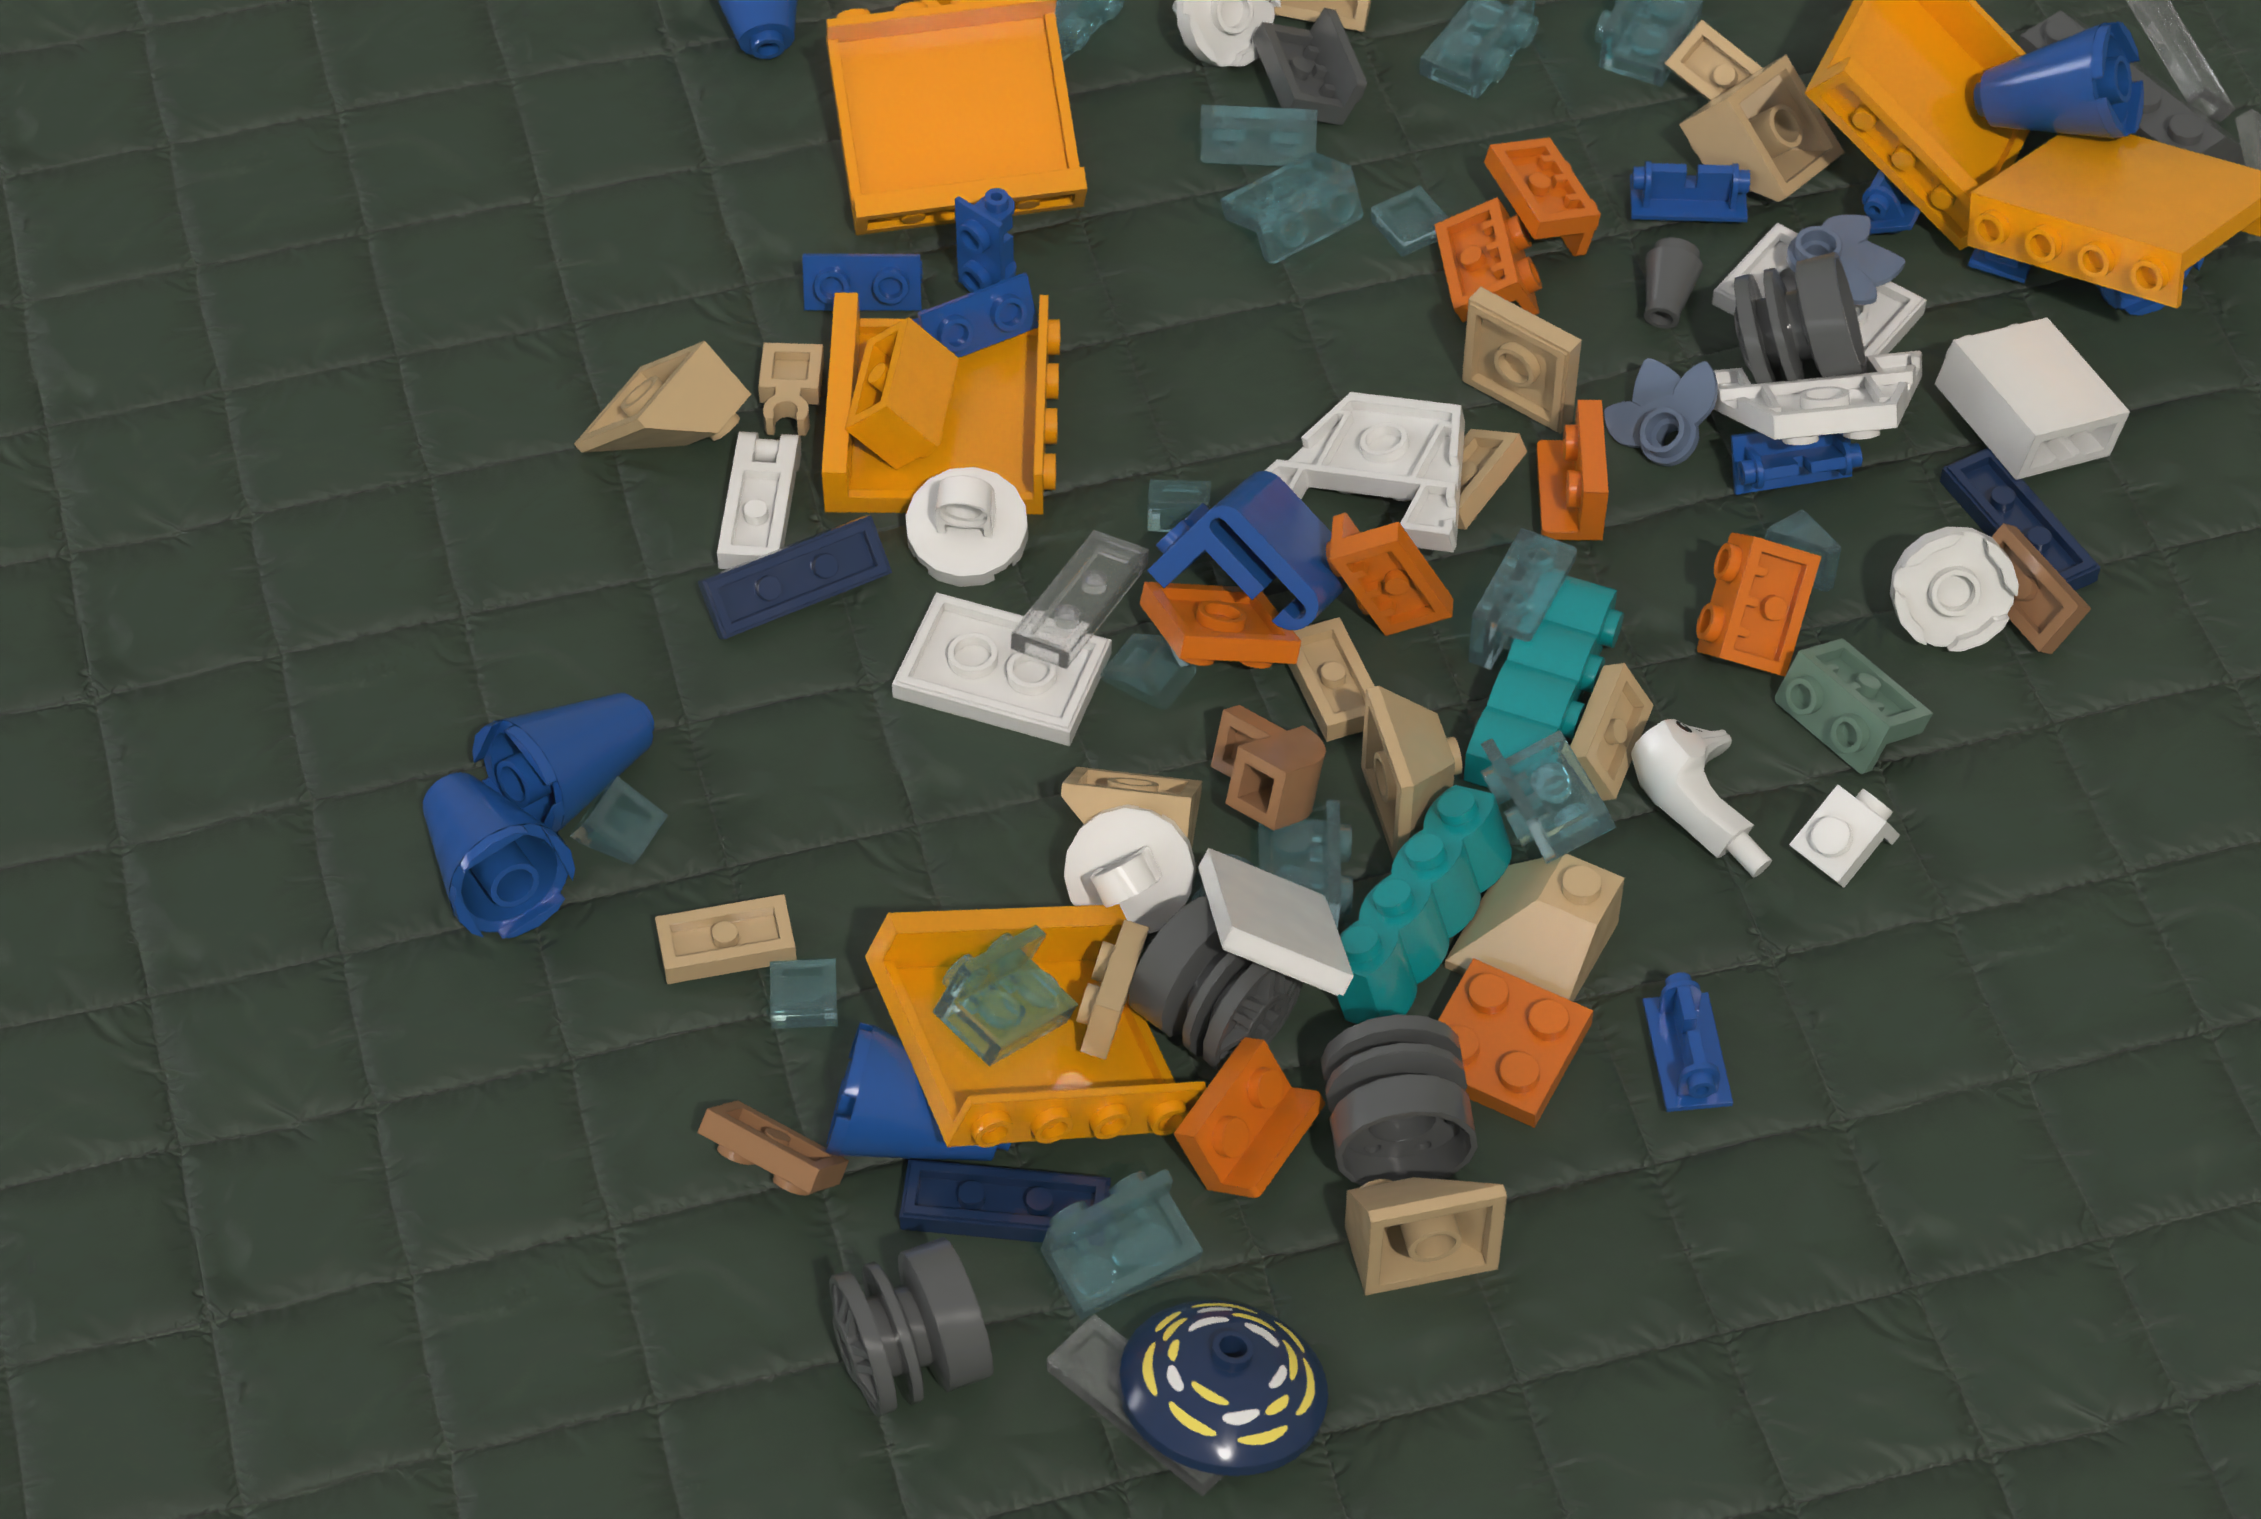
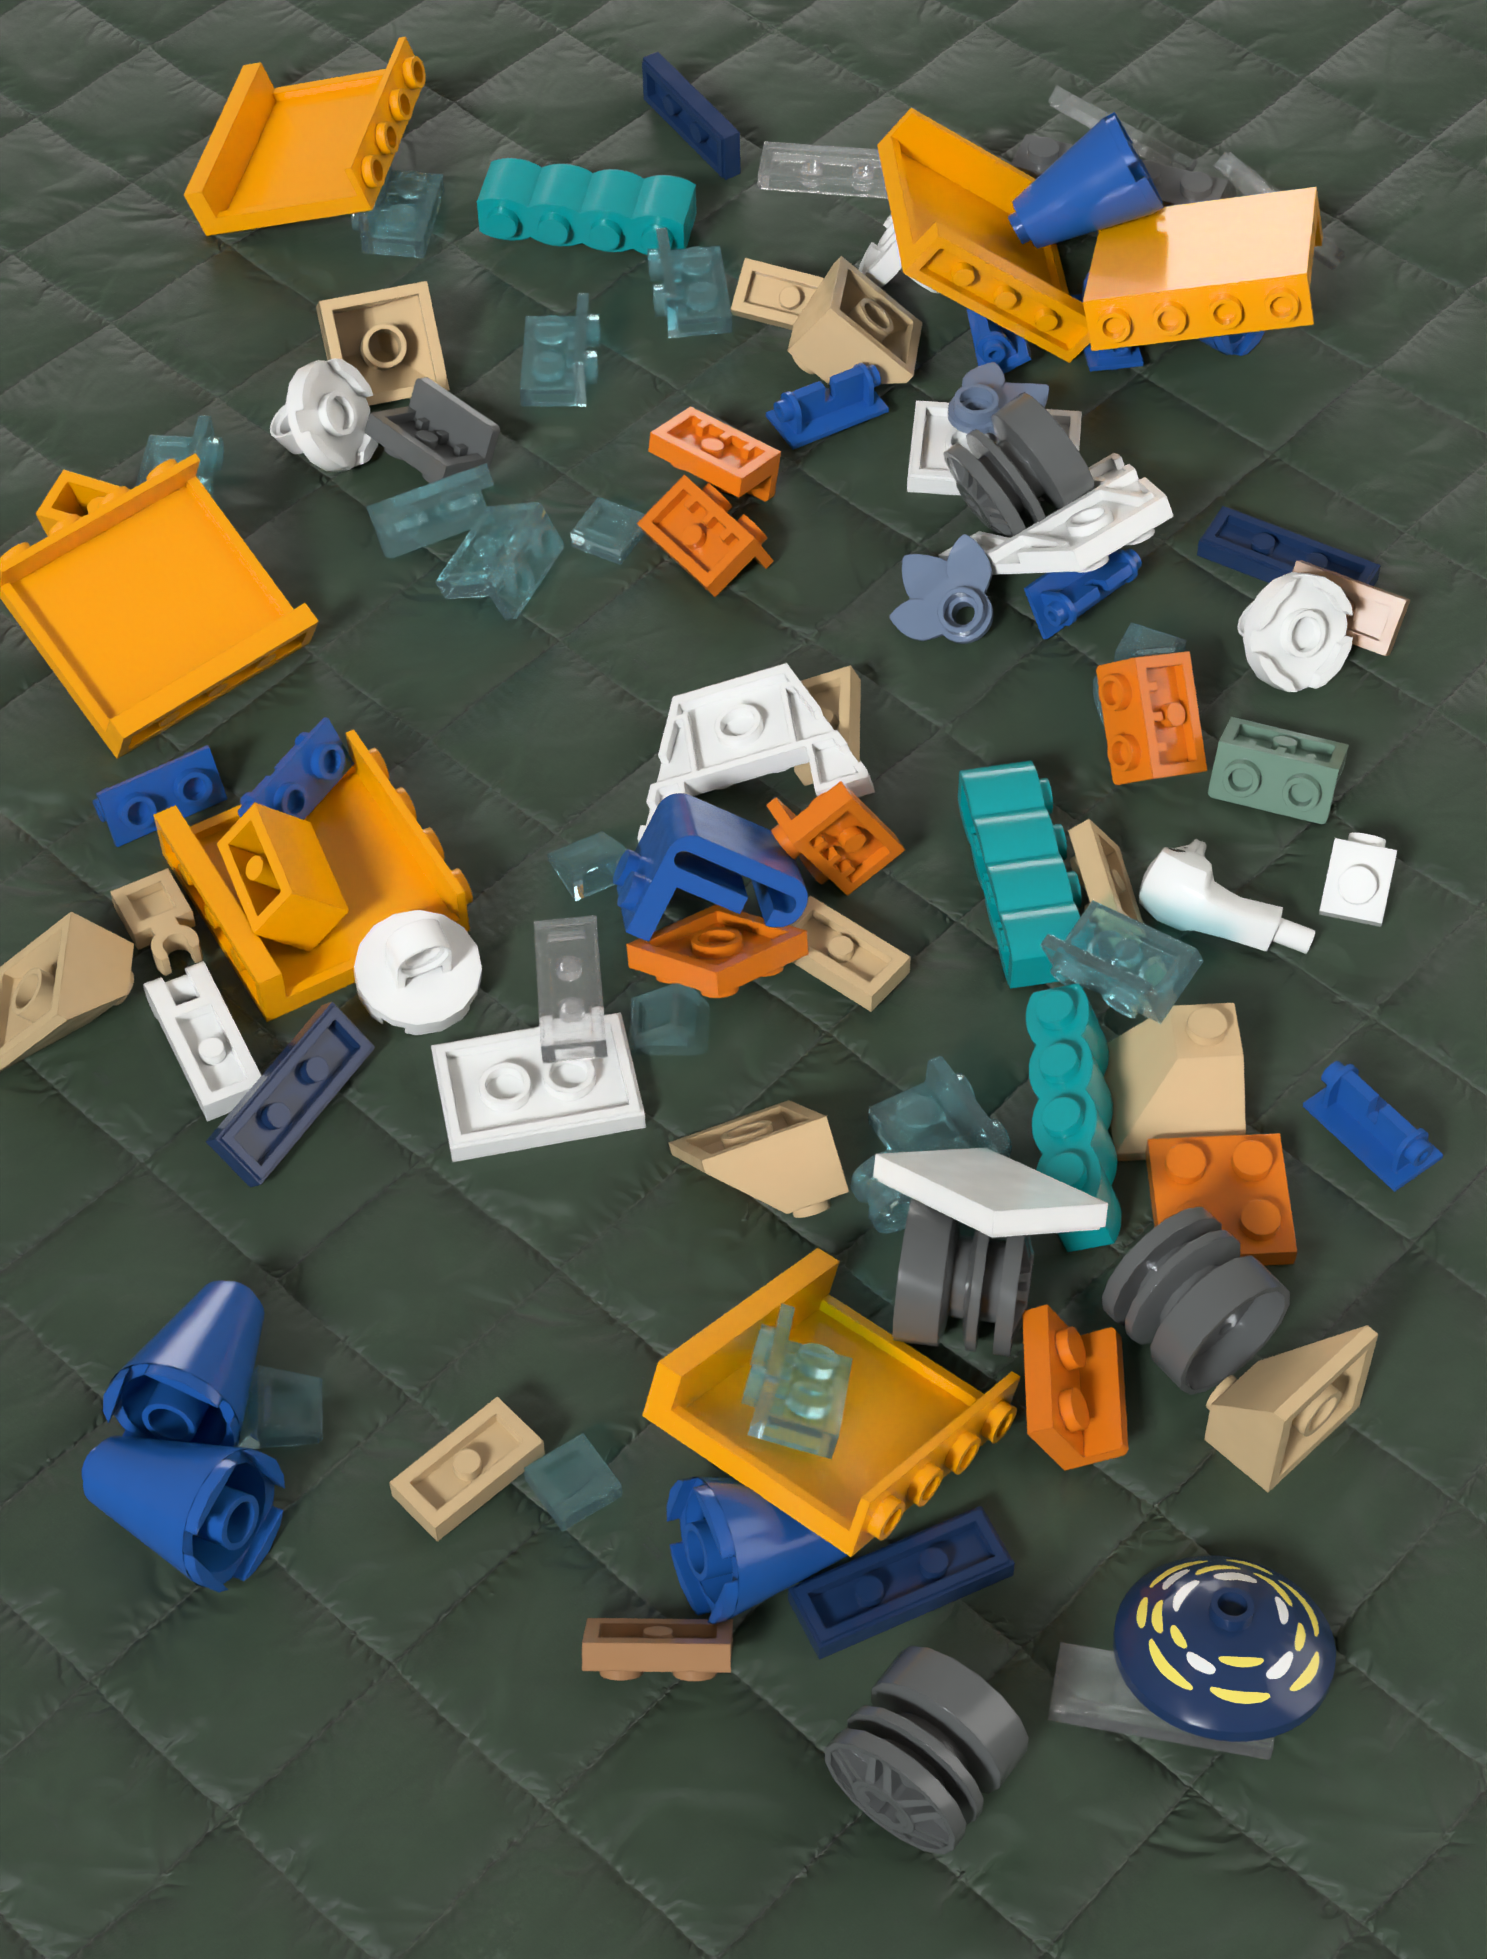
camera: 30 degrees left, 0 degrees up
blue hinge [955,188,1016,293] -> none
clear light blue bracket [1040,1169,1203,1320] -> none
white tile [1064,804,1196,934] -> none
tan plate [1076,919,1150,1060] -> none
medium nougat brick [1211,705,1326,831] -> none
tan slope [1361,686,1462,861] -> none
tan tile [1462,287,1582,433] -> none
clear light blue bracket [1468,528,1577,670] -> none
orange bracket [1536,400,1609,540] -> none
dark grey cone [1644,238,1703,329] -> none
white brick [1935,317,2130,480] -> none

